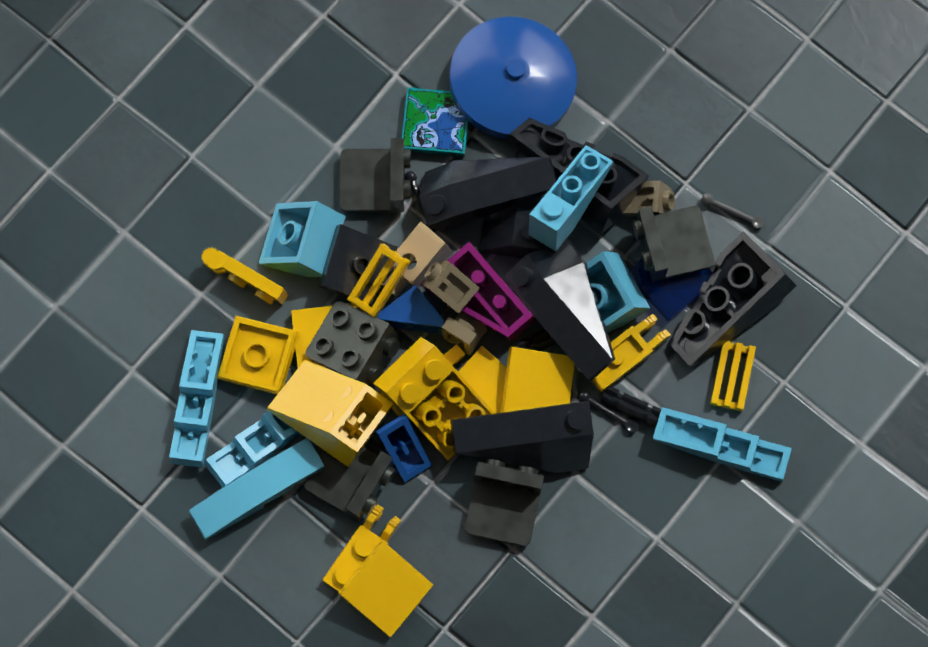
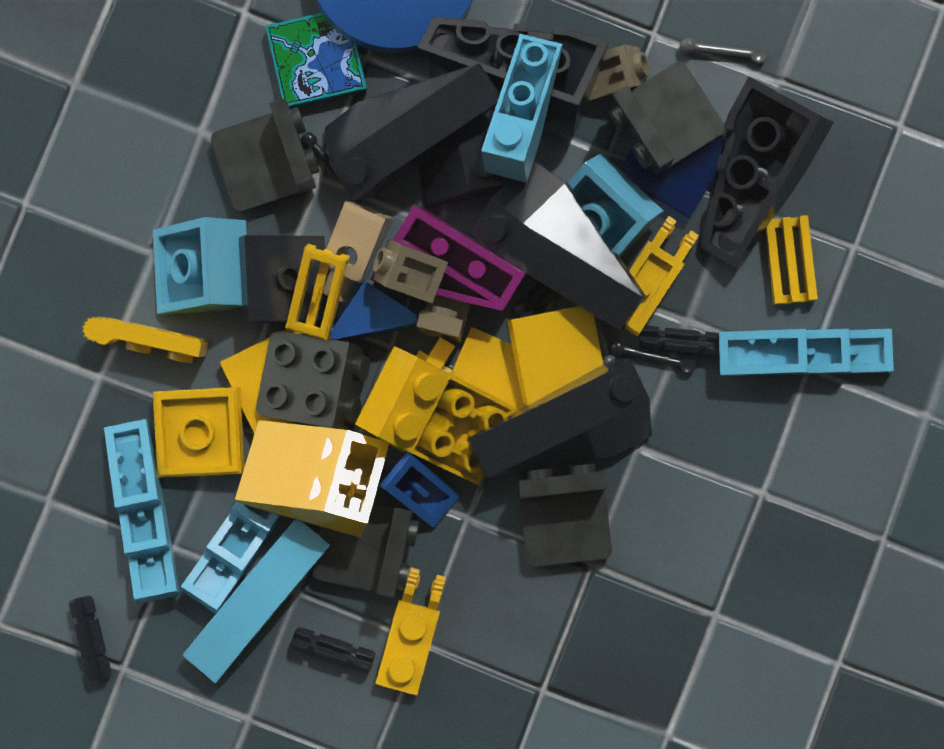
camera: 20 degrees left, 10 degrees up
yellow tile [338,541,433,637] -> none
none -> black axle [69,596,112,681]
none -> black axle [291,627,375,673]

